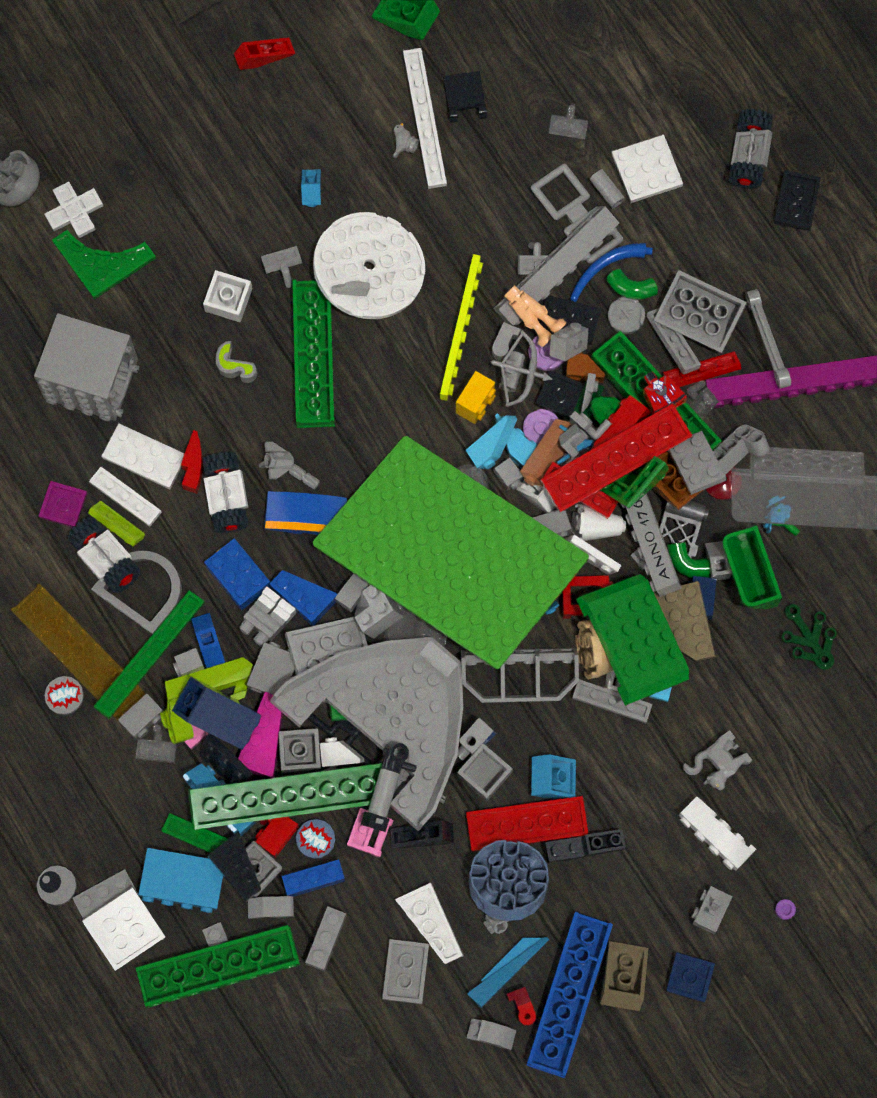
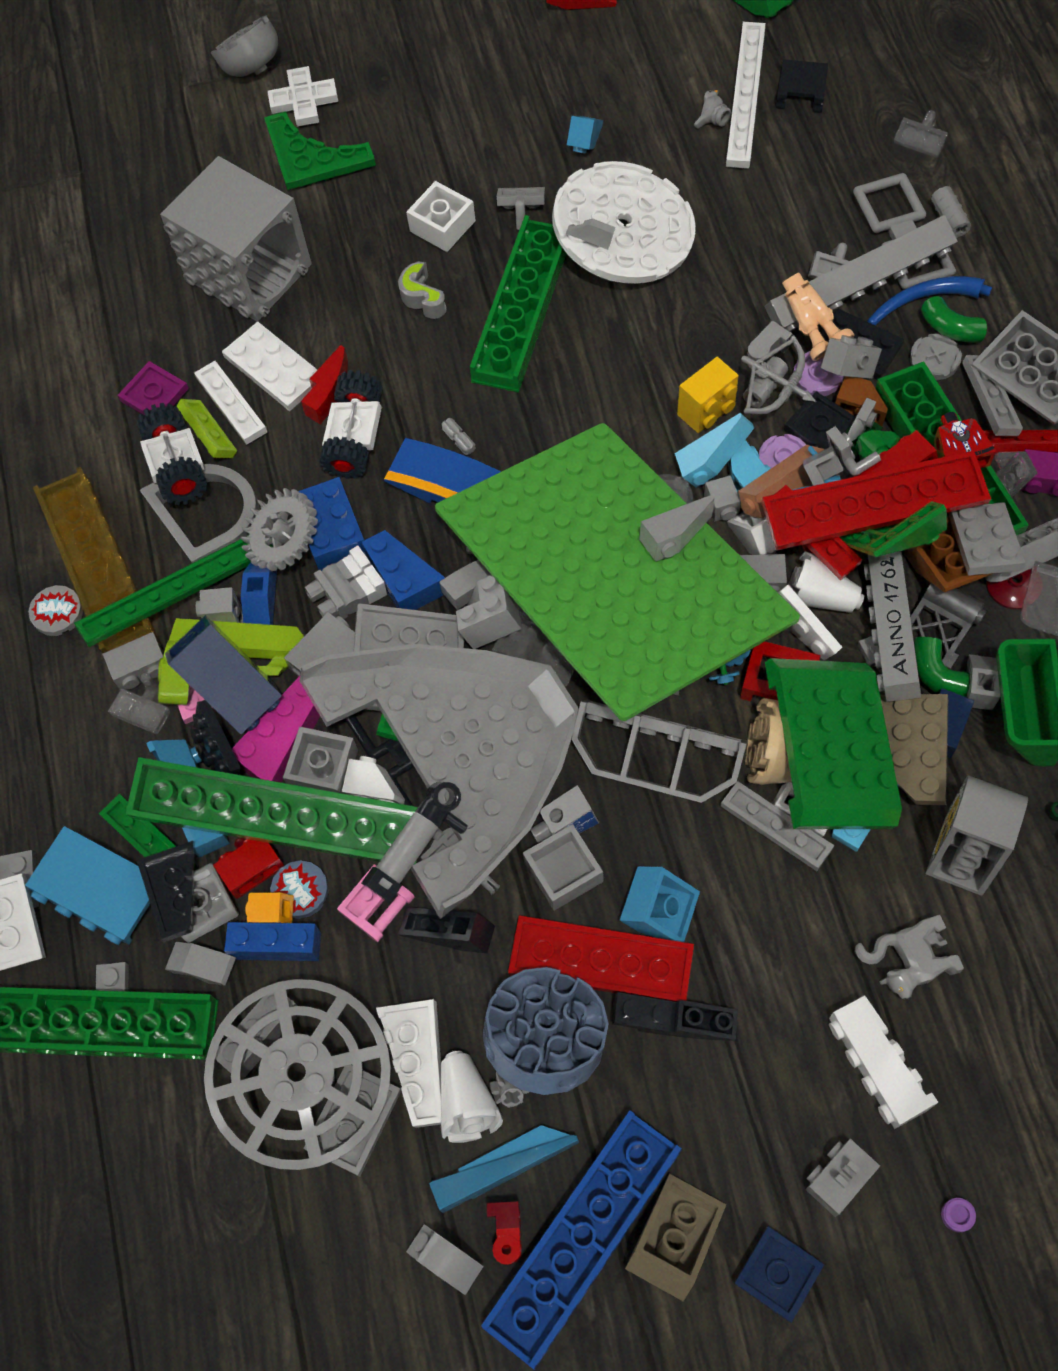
camera: 25 degrees right, 10 degrees down
light grey brick [259,442,294,479] -> none
neon yellow plate [440,254,483,401] -> none
white plate [612,135,683,203] -> none
none -> light grey dish [204,979,391,1170]
none -> light grey gear [241,488,318,571]
none -> light orange brick [245,892,294,923]
none -> white cone [441,1051,503,1143]
none -> light grey slope [639,495,715,562]
none -> light grey brick [926,775,1028,896]

